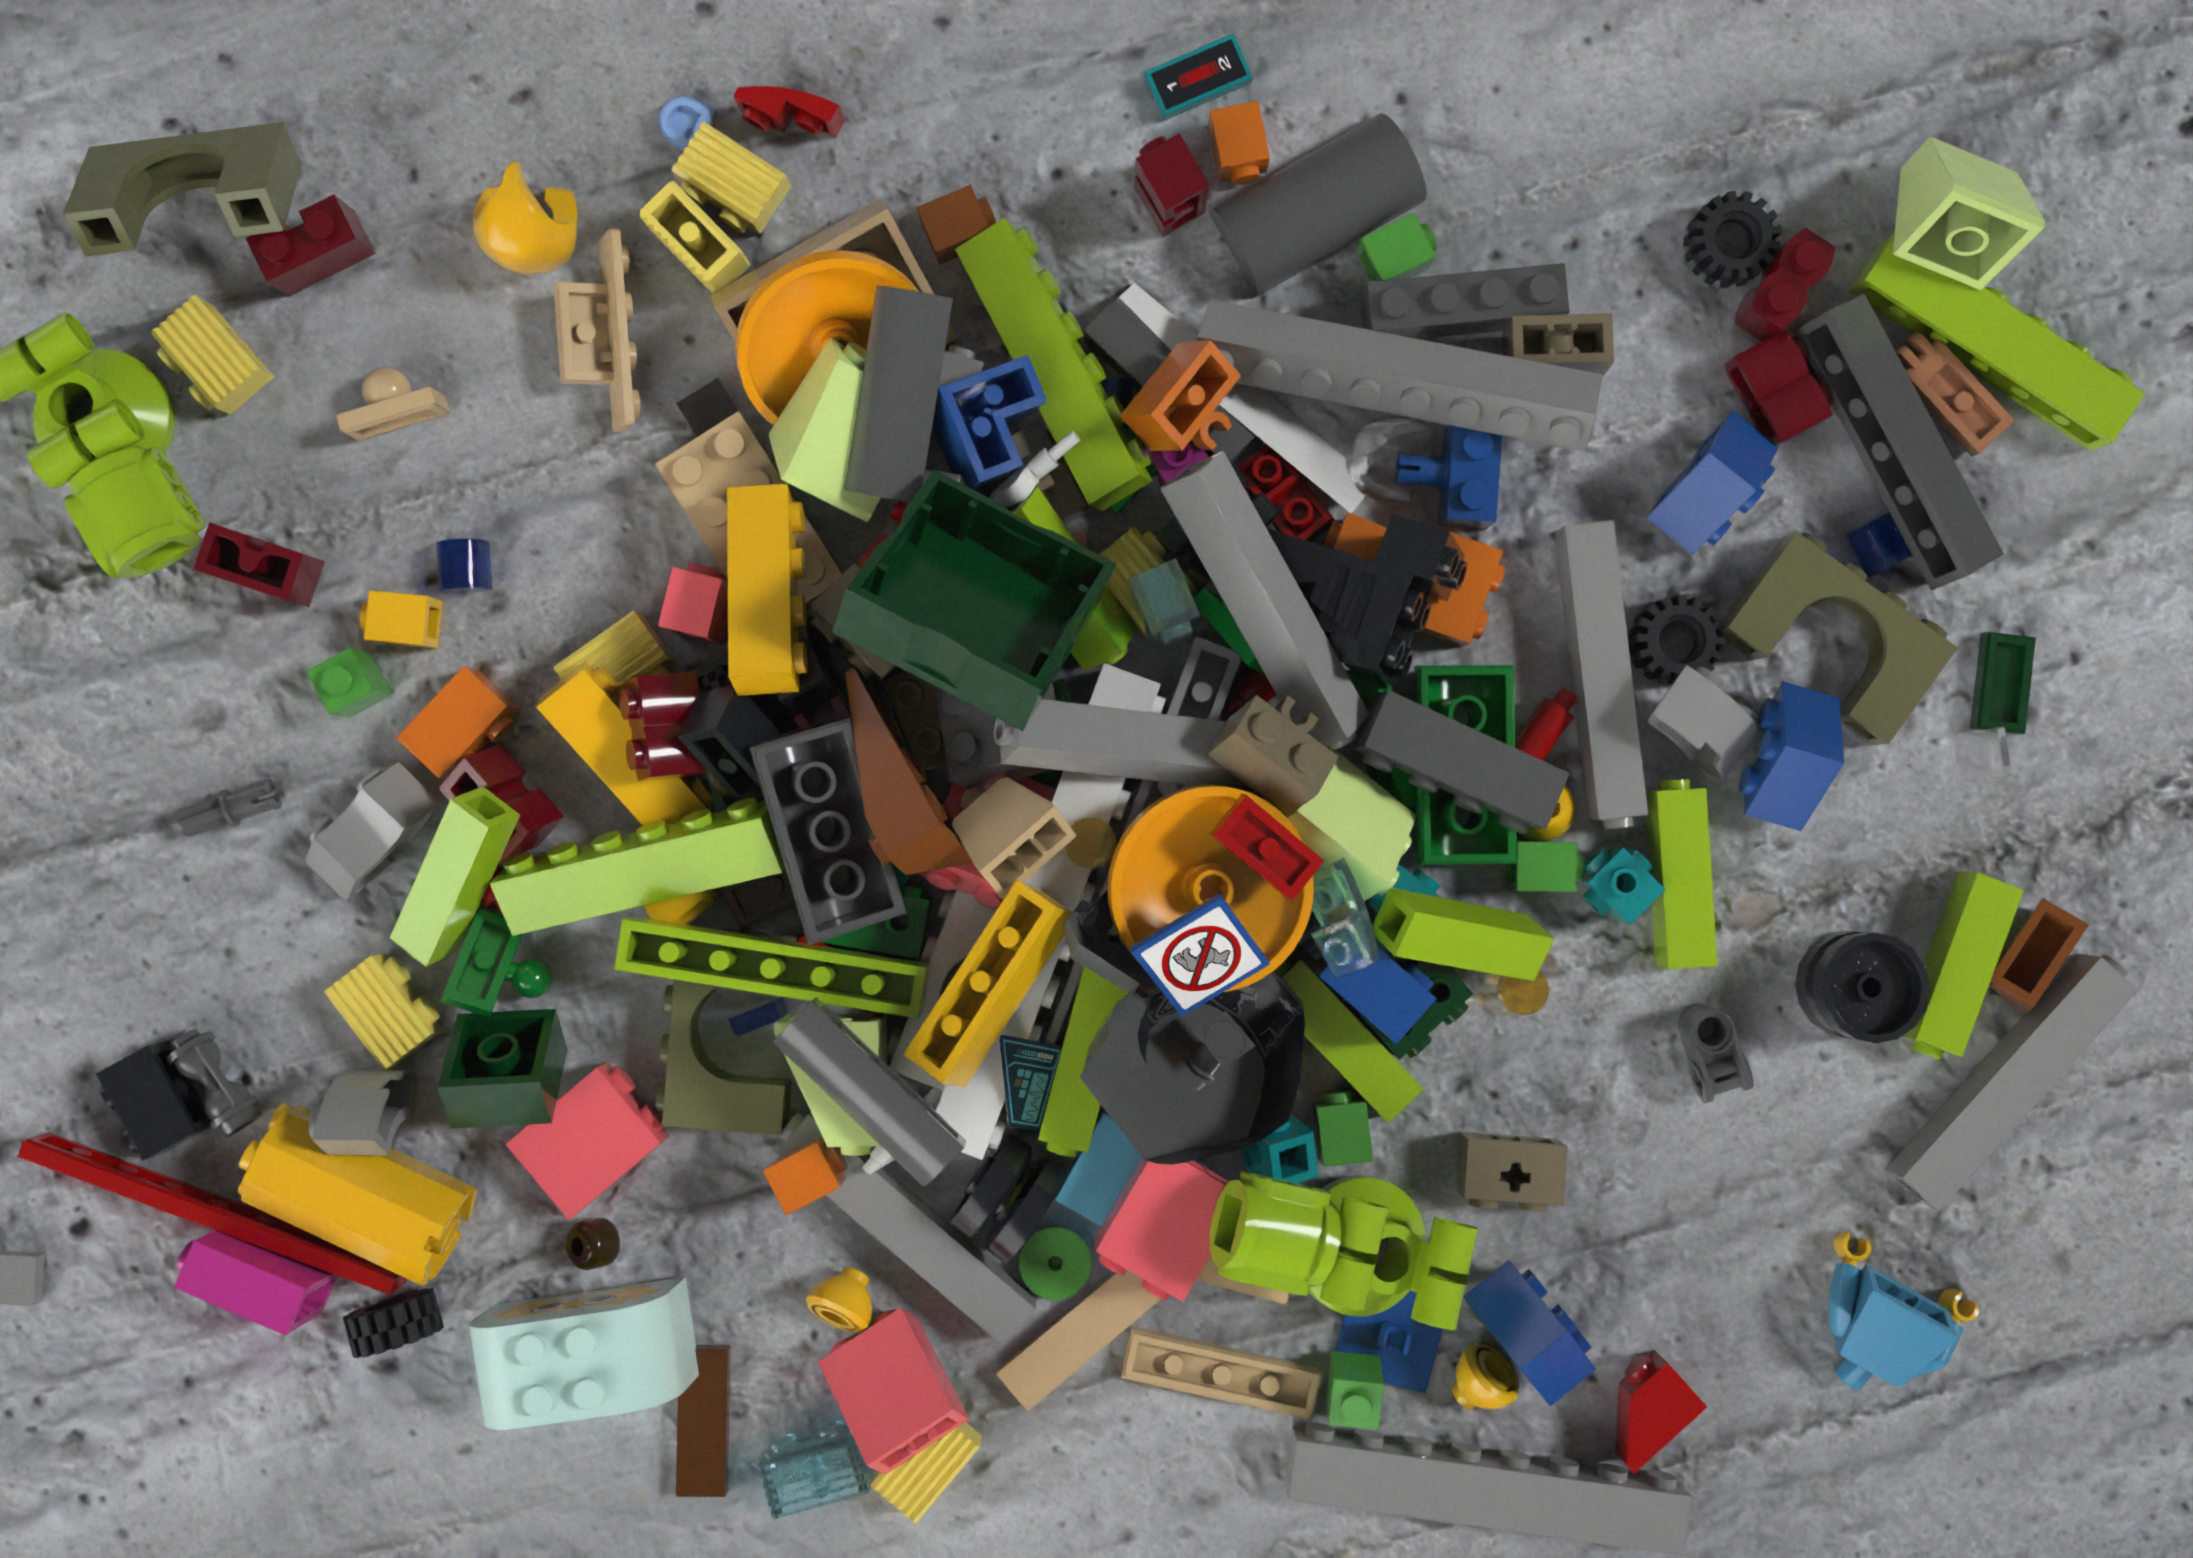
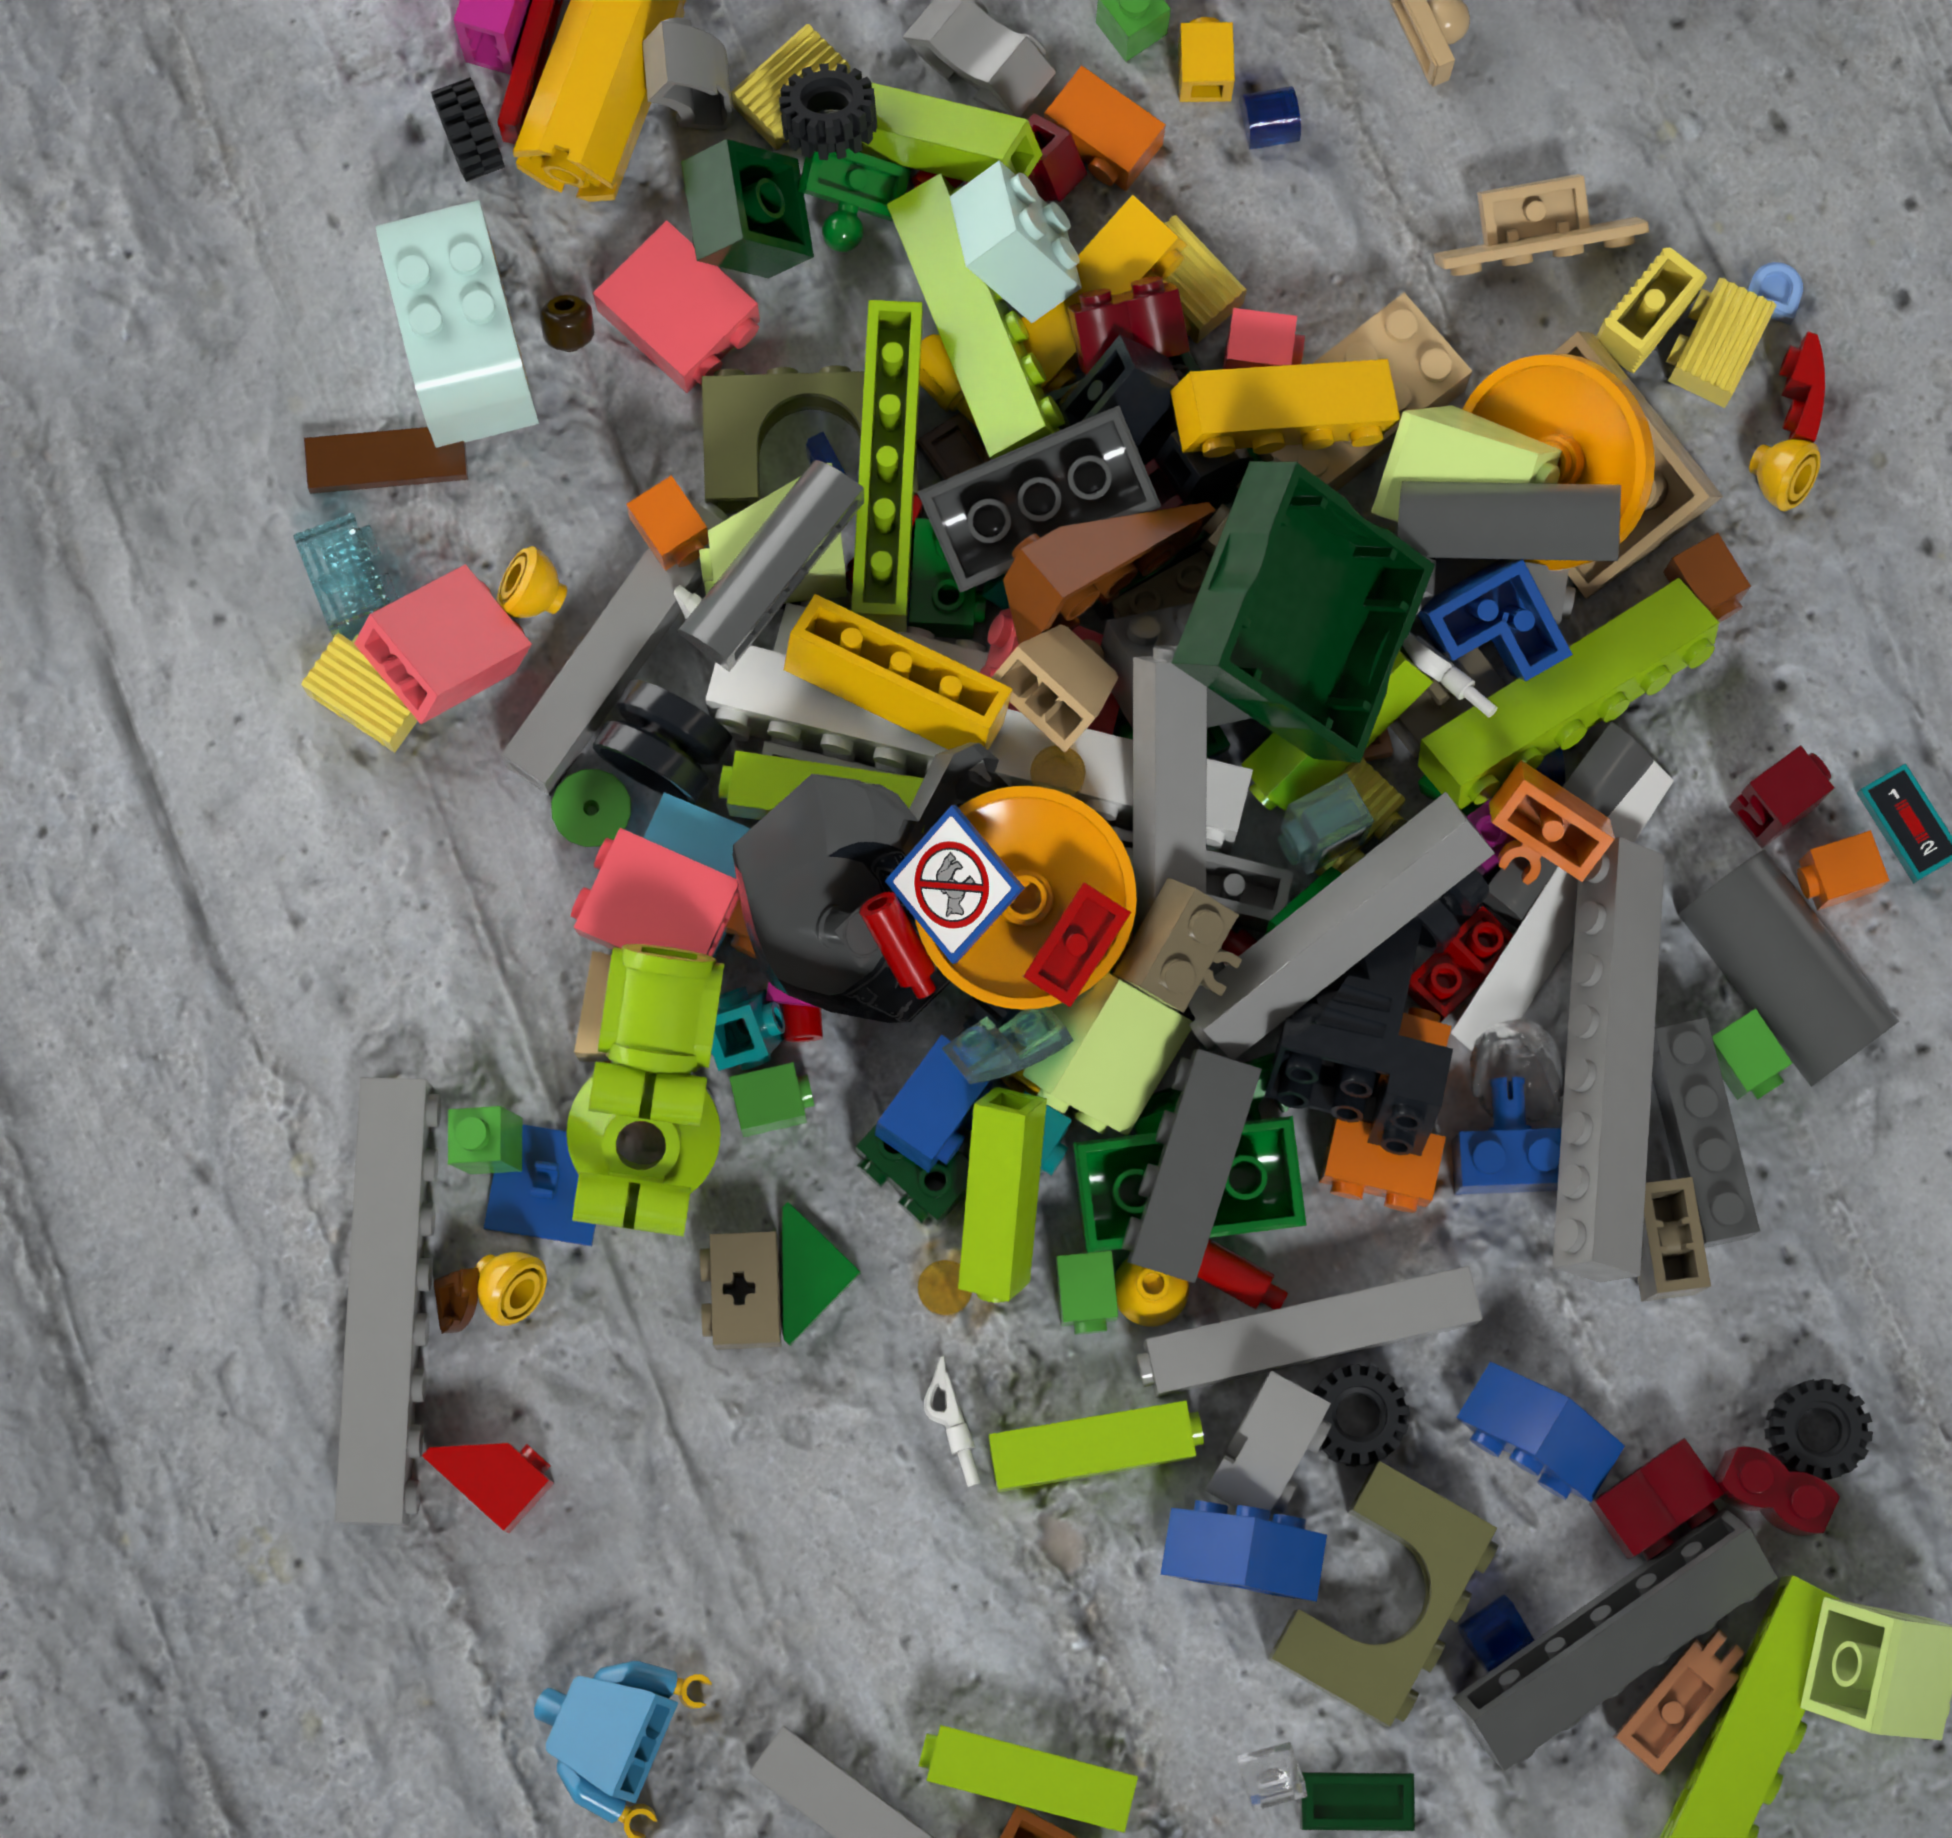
camera: 80 degrees right, 10 degrees down
yellow piece [473,161,578,275] -> none
clear smoke tile [676,378,739,437] -> none
tan tile [996,1270,1161,1412] -> none
dark blue sticker [999,1035,1062,1131] -> none
tan tile [1121,1326,1323,1420] -> none
lime brick [1275,956,1424,1123] -> none
blue brick [1463,1260,1596,1406] -> none
teal brick [1578,847,1666,925] -> none
dark grey piece [1678,1003,1754,1103] -> none
black wheel [1795,931,1930,1043] -> none
none -> reddish brown tile [434,1268,479,1334]
none -> black tyre [779,63,877,160]
none -> green tile [782,1202,861,1346]
none -> red cylinder [859,892,936,999]
none -> white hand [924,1355,981,1487]
none -> light aqua brick [950,160,1082,323]
none -> yellow brick [1749,439,1821,511]

